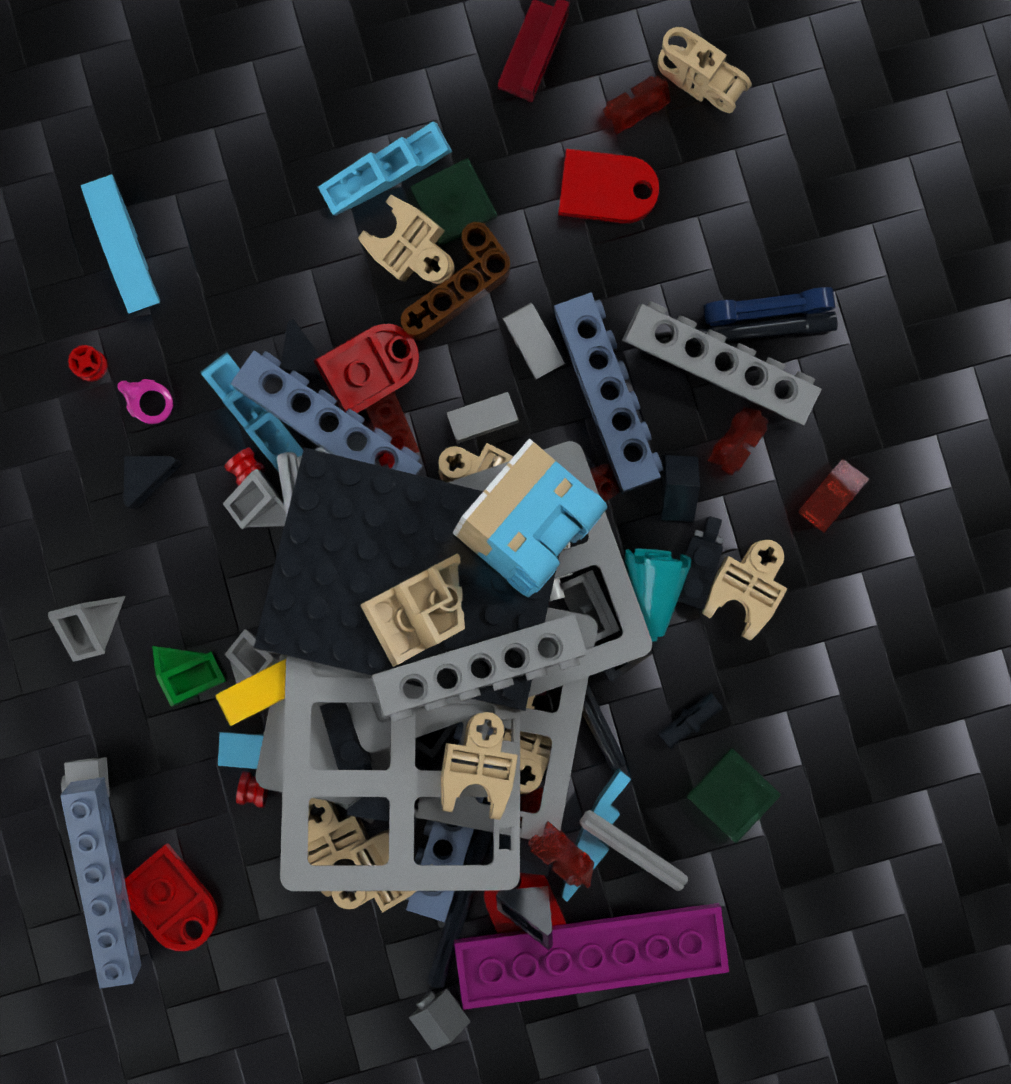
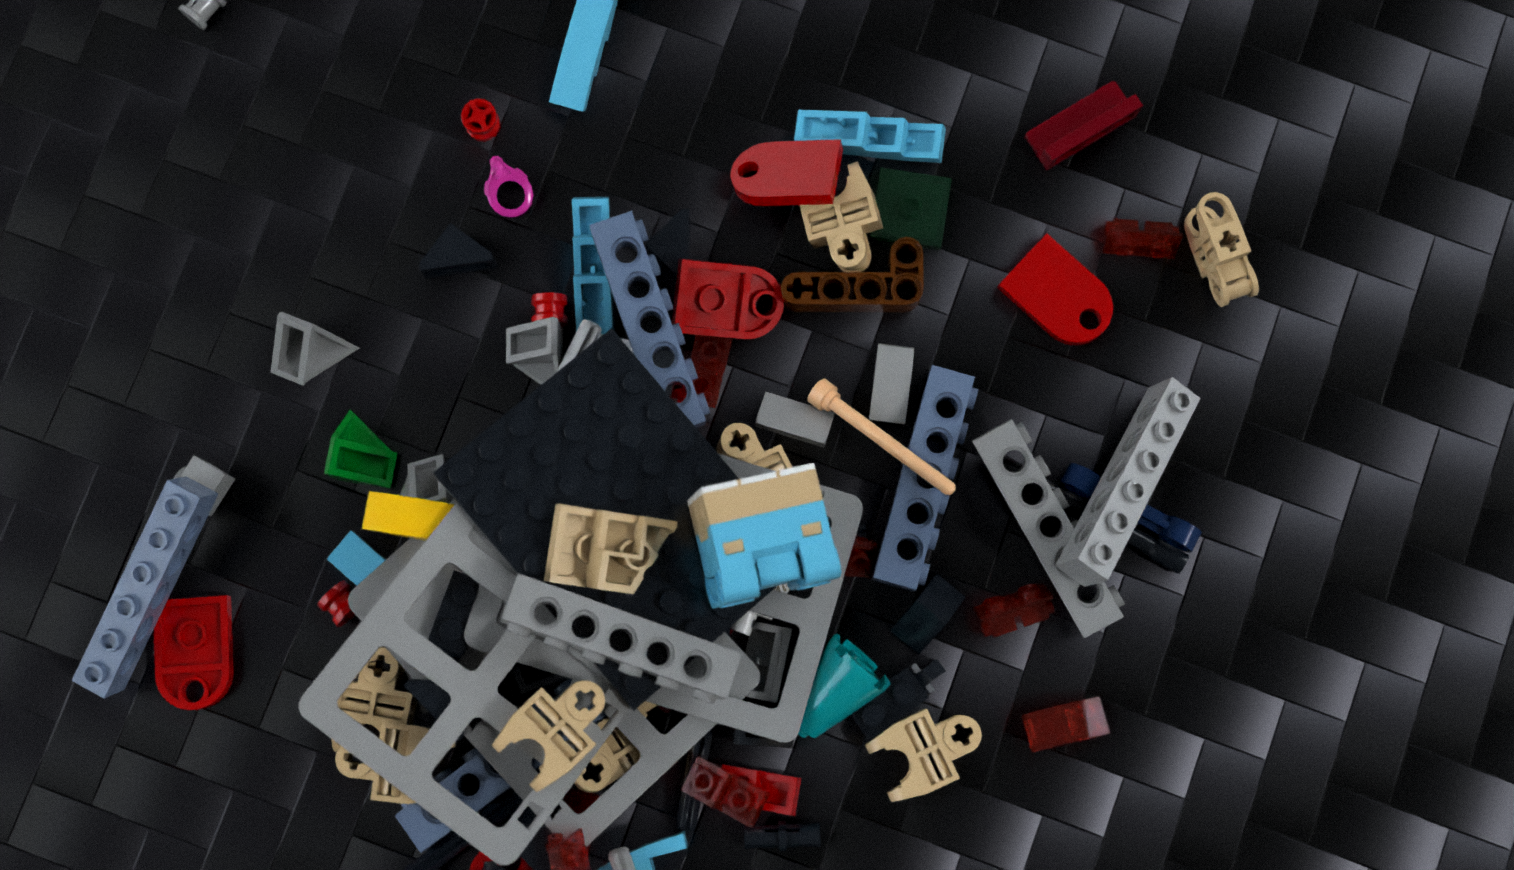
camera: 35 degrees right, 5 degrees down
none -> clear red slope [681,756,770,828]
none -> red slope [716,764,802,816]
none -> red tile [730,139,843,206]
none -> light nougat piece [807,378,956,495]
none -> light grey brick [1055,377,1200,587]

